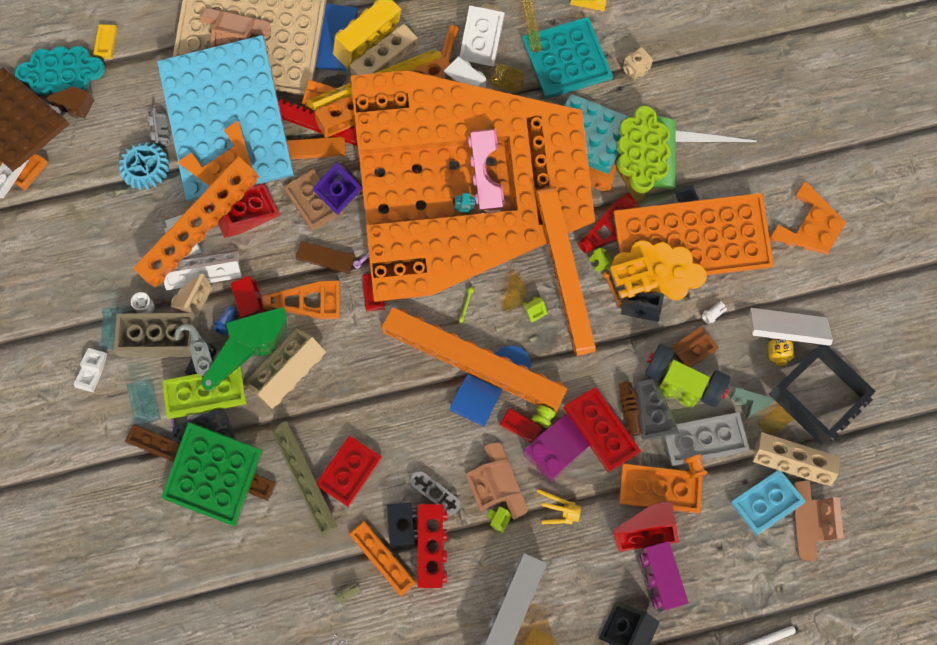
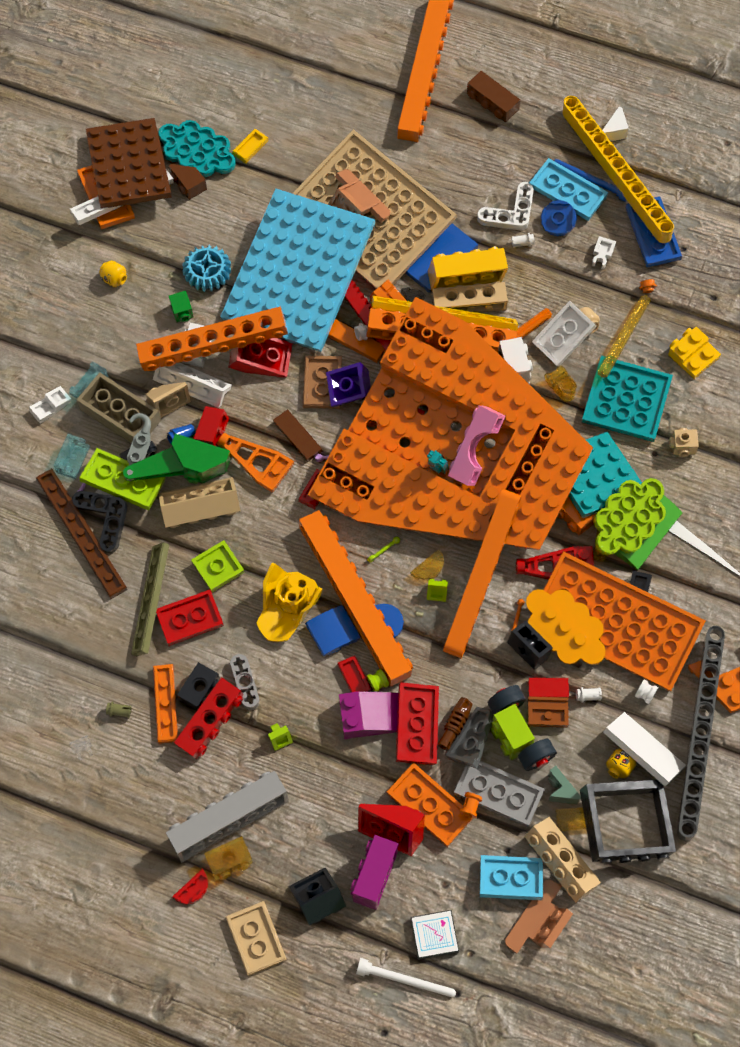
camera: 35 degrees right, 5 degrees down
white wheel [131,292,155,313] -> none
light grey hinge [148,108,170,147] -> none
green plate [161,422,263,526] -> none
orange wing [178,121,253,193] -> none
nougat plate [466,443,528,519] -> none
yellow plant [536,489,581,525] -> none
lime tile [589,248,613,272] -> none
light orange plate [610,256,658,298] -> none
none -> yellow head [99,261,127,287]
none -> green brick [168,291,194,323]
none -> lime plate [191,540,245,592]
none -> yellow piece [256,563,323,642]
none -> white plate [354,323,368,341]
none -> white tile [410,910,459,960]
none -> red tile [528,678,569,699]
none -> white wheel [635,679,658,704]
none -> dark grey beam [677,626,725,841]

